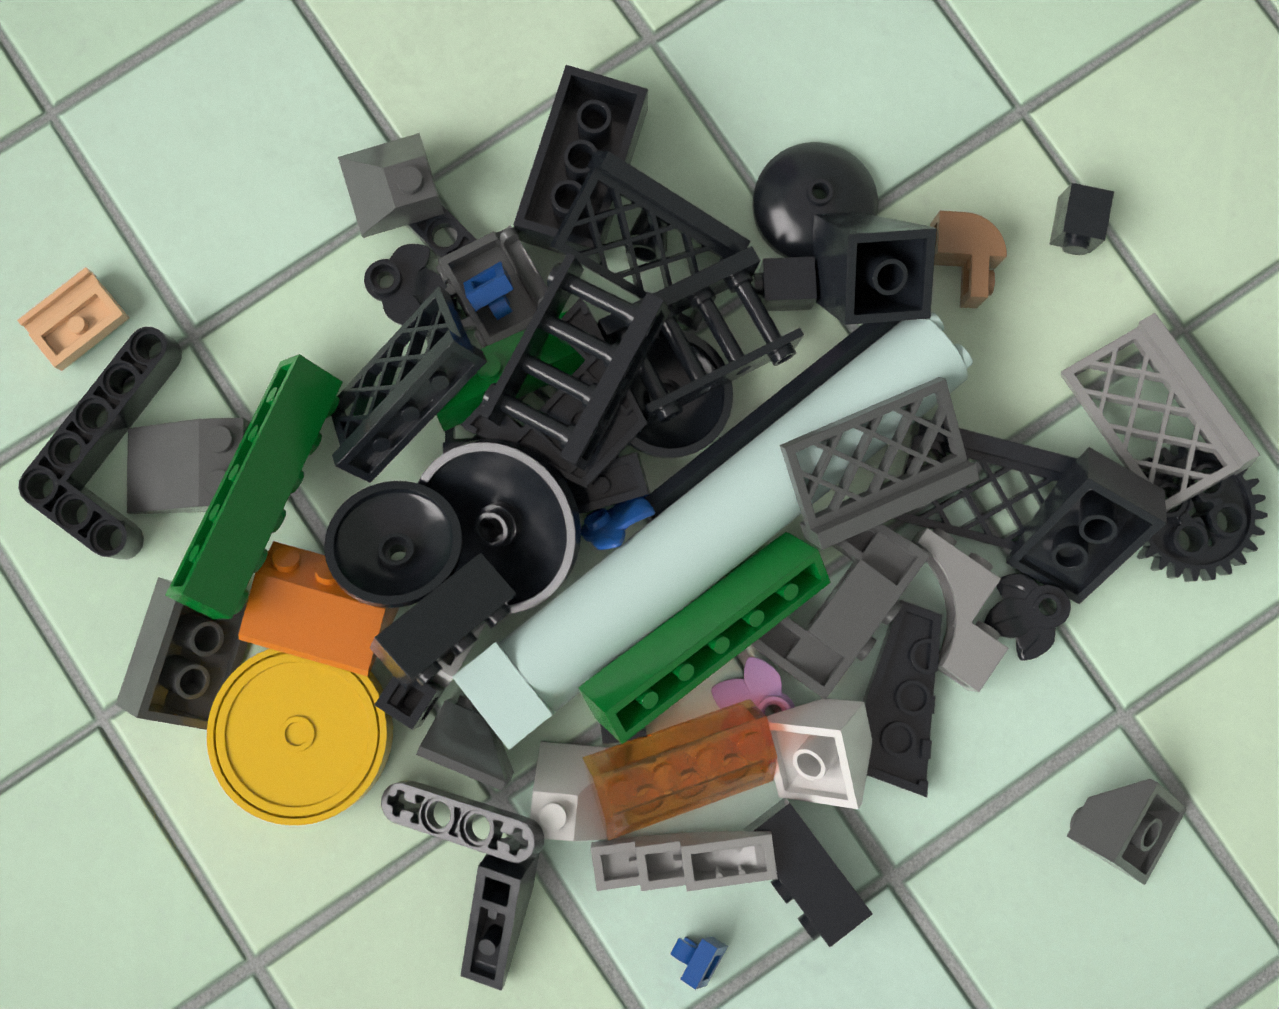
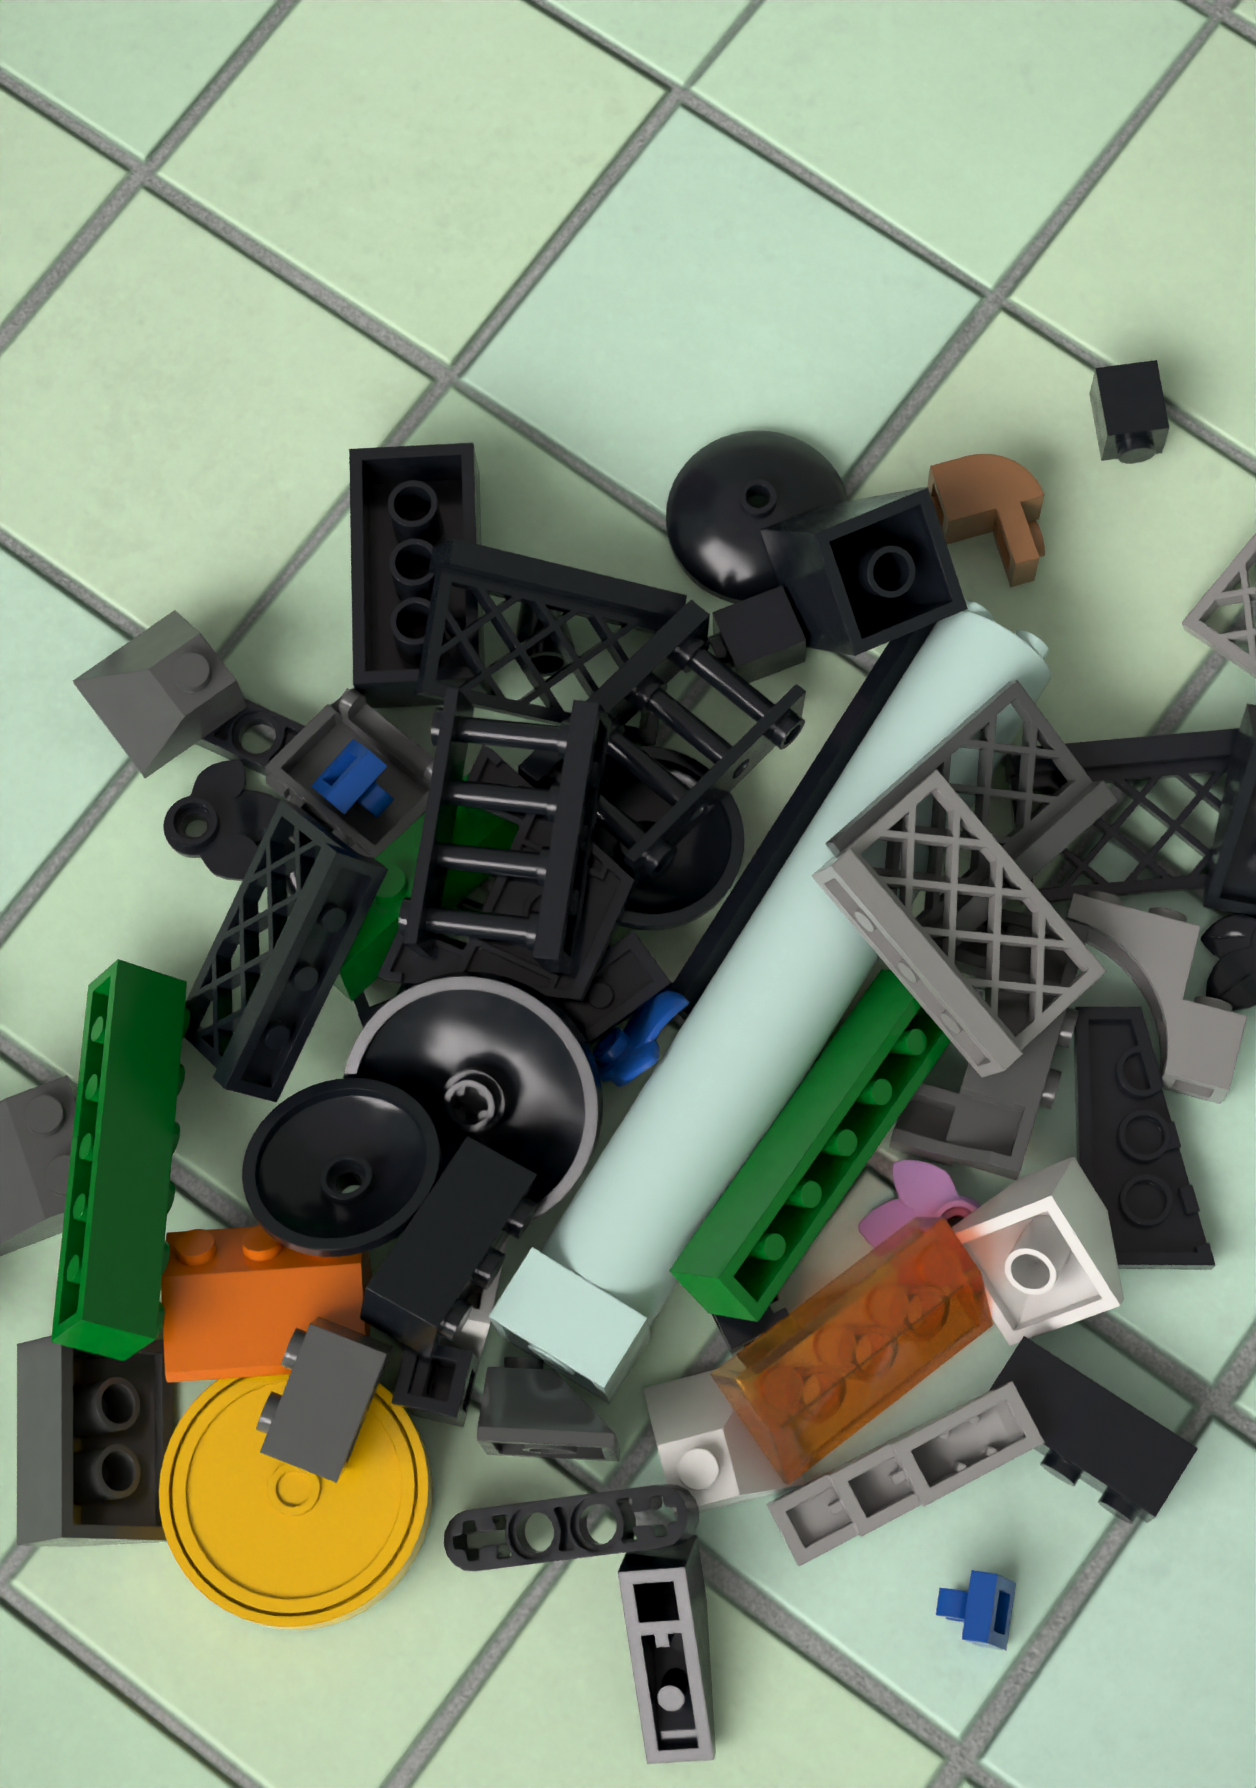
camera: 10 degrees left, 10 degrees down
none -> dark grey brick [256,1317,393,1483]
none -> light grey fence [812,770,1106,1077]

